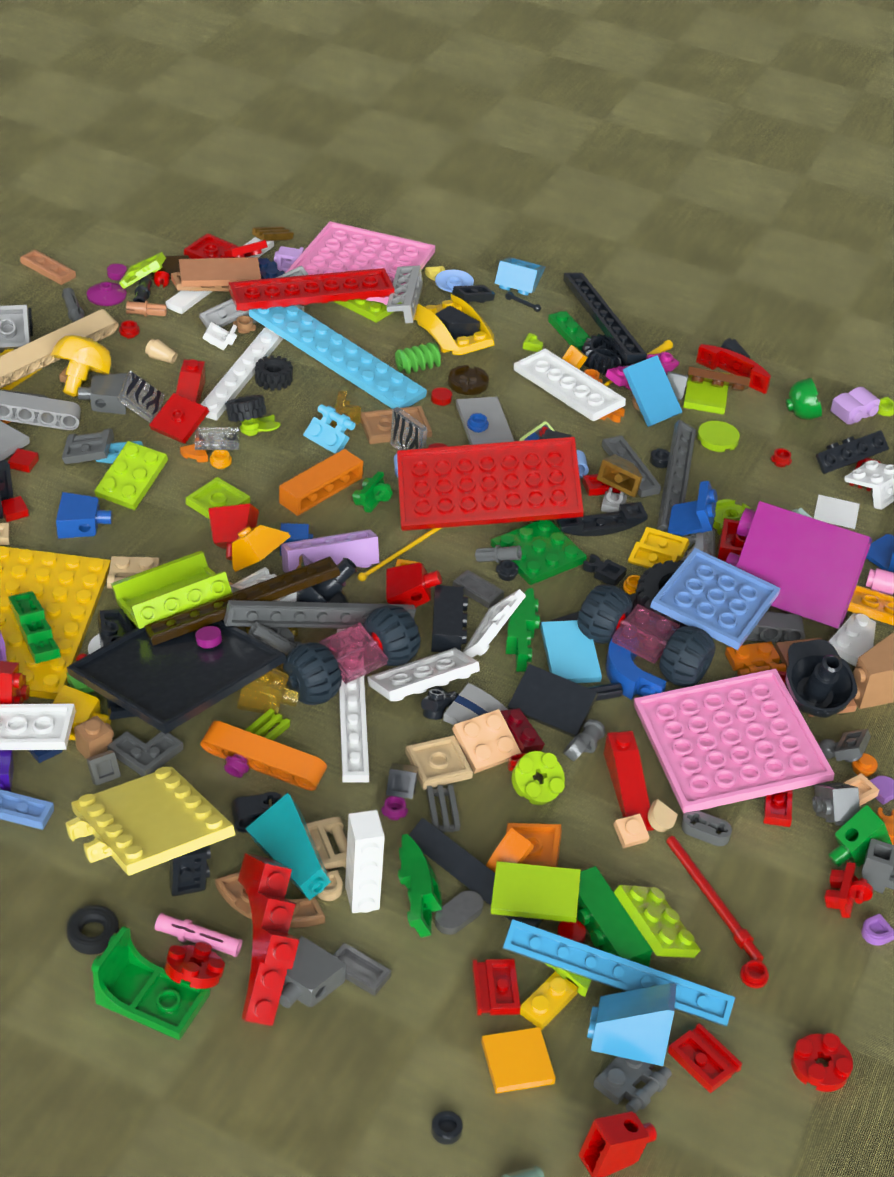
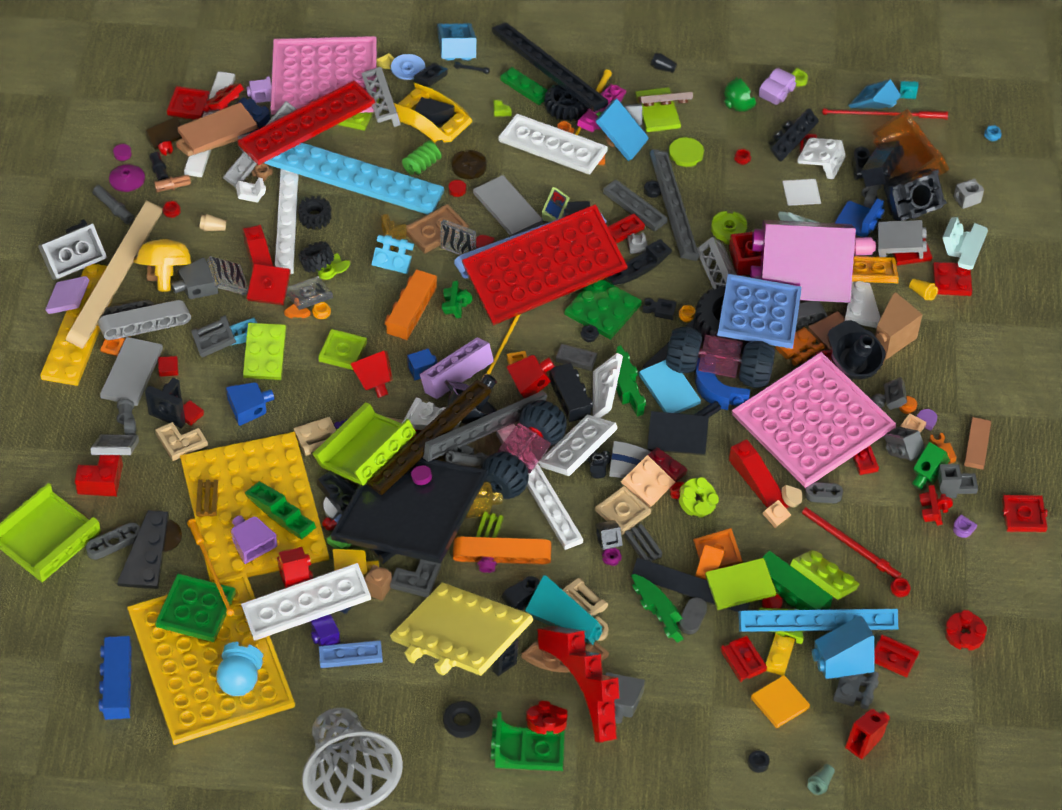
camera: 20 degrees left, 10 degrees up
nougat tile [20,250,76,285] -> none
dark grey tile [86,750,121,786] -> none
lime wing [119,252,166,289] -> none
bright pink pin [155,913,243,957] -> none
light orange slope [232,525,291,572] -> none
pearl gold tile [252,226,294,241] -> none
flat silver tile [334,943,392,996] -> none
white brick [345,810,384,913] -> none
blue plate [467,413,489,433] -> none
dark grey axle [475,545,522,563] -> none
light orange plate [562,345,588,370] -> none
dark grey connector [563,719,606,761] -> none
pearl gold slope [597,454,643,497] -> none
yellow slope [628,527,690,568] -> none
blue bracket [668,481,718,536] -> none
red slope [696,344,771,394] -> none

